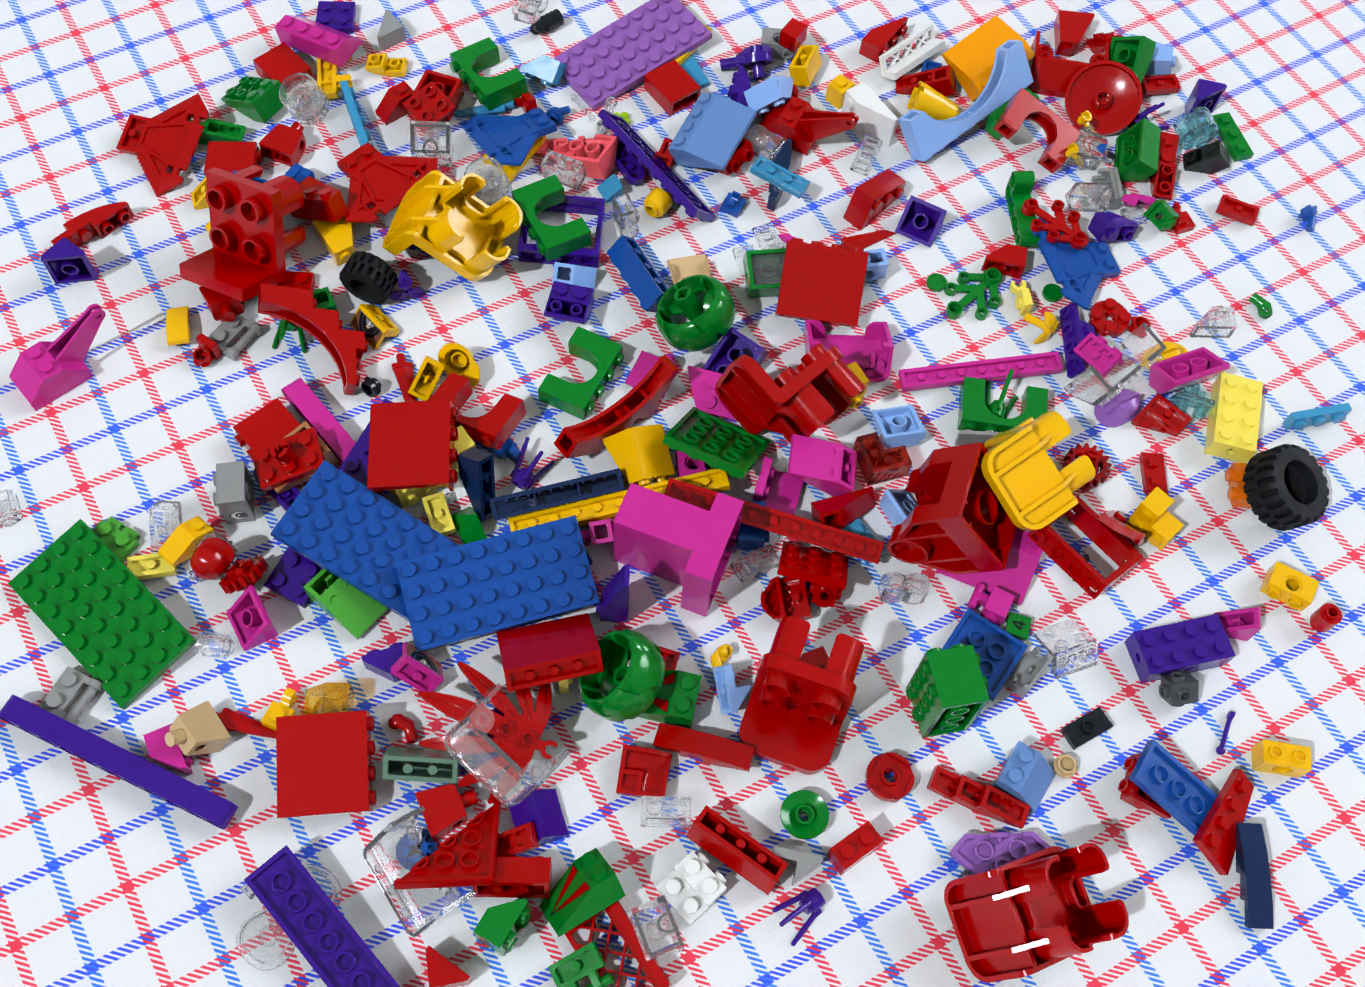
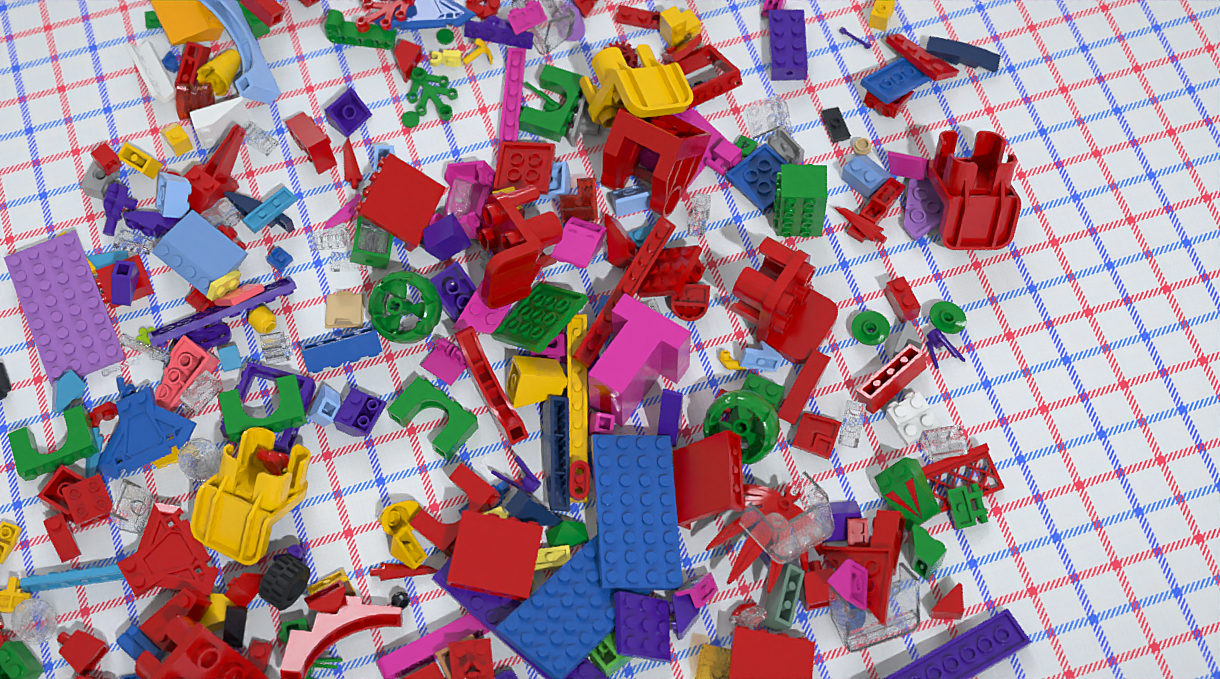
camera: 70 degrees left, 0 degrees up
dark pink bracket [752,457,803,515] -> none
red slope [859,17,908,63] -> none
red plate [865,752,915,803] -> none
dark grey brick [1159,671,1199,707] -> none
none -> dark purple slope [111,260,140,306]
none -> clear slope [113,228,157,255]
none -> clear red wheel [176,82,215,121]
none -> light yellow plate [206,269,241,301]
none -> coral tile [214,284,265,306]
none -> black plate [223,605,248,648]
none -> red slope [224,572,265,607]
none -> red animal [256,447,289,476]
none -> red slope [303,579,346,614]
none -> dark purple slope [423,212,472,262]
none -> clear slope [446,178,474,219]
none -> red plate [493,141,556,195]
none -> red plate [568,460,590,501]
none -> dark purple plate [615,591,671,663]
none -> clear plate [729,605,768,629]
none -> dark pink slope [827,559,868,611]
none -> red bar [833,207,887,244]
none -> dark pink slope [888,151,931,181]
none -> green dish [929,301,967,334]

